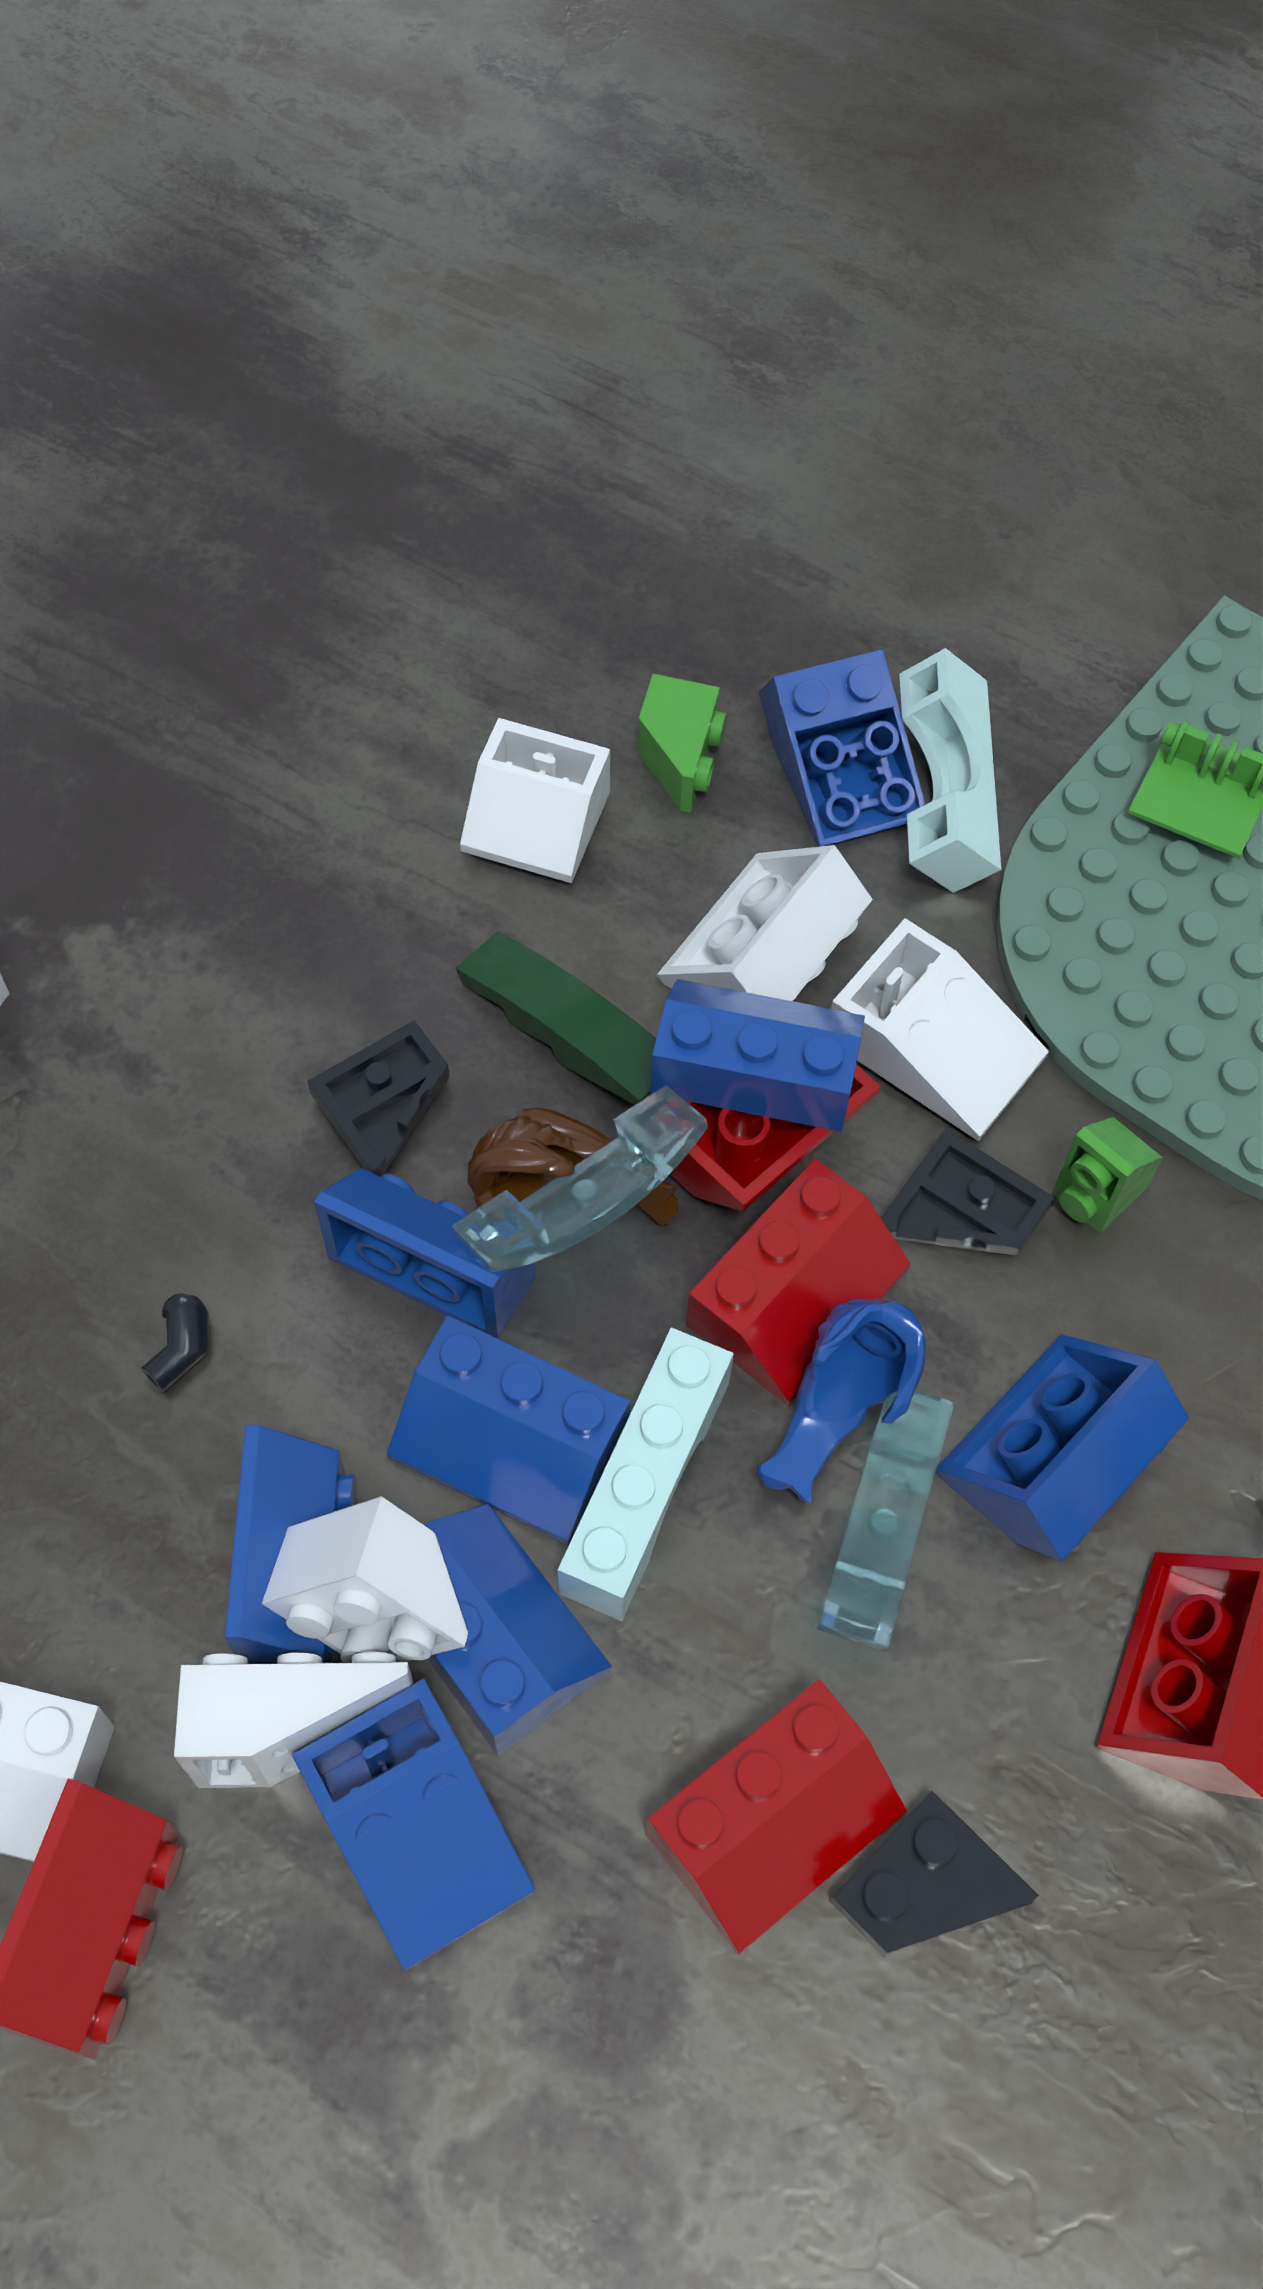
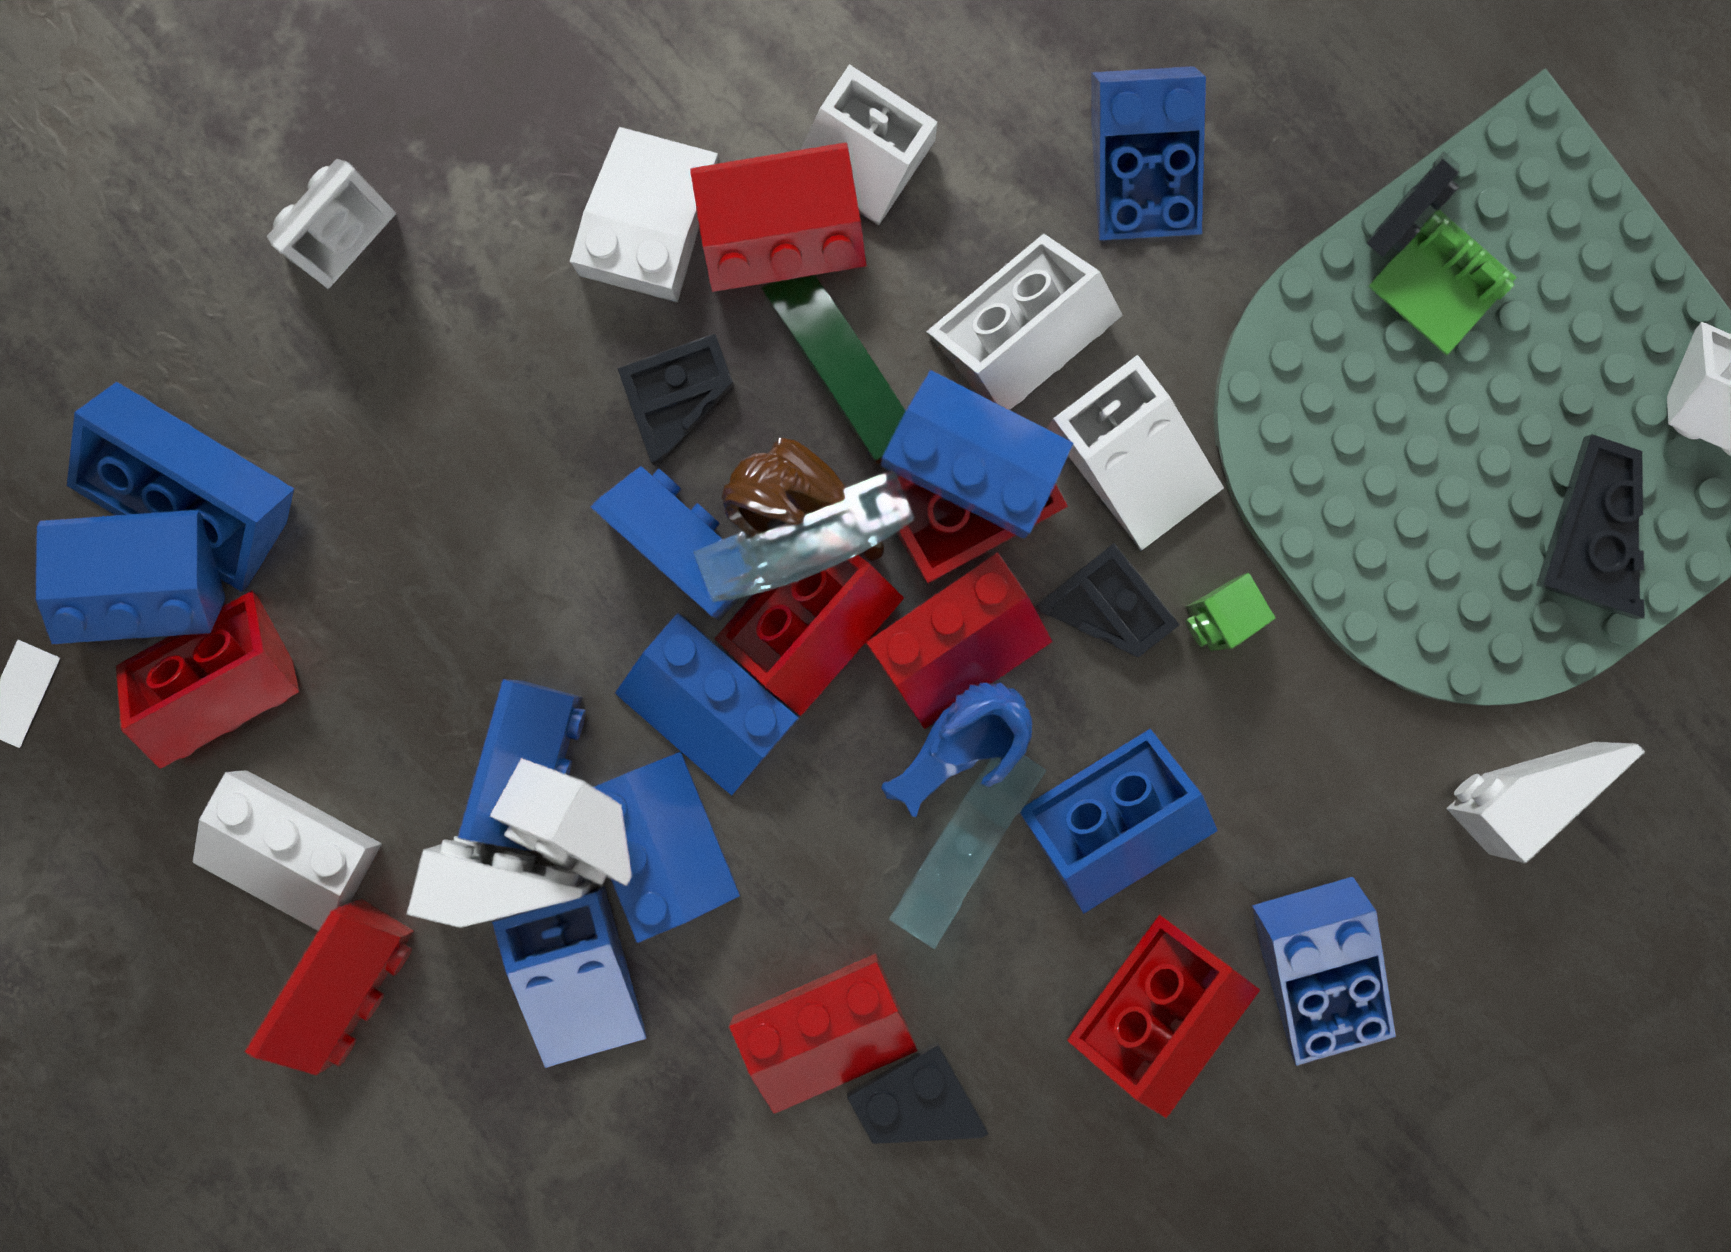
camera: 15 degrees right, 25 degrees up
black arm [141,1293,209,1392] -> none
light aqua arch [558,1328,734,1622] -> none
bright green slope [638,674,727,813] -> none
light aqua arch [899,648,1001,893] -> none
none -> white slope [570,127,719,303]
none -> red slope [690,142,867,292]
none -> red slope [714,523,904,716]
none -> black wing [1367,151,1460,257]

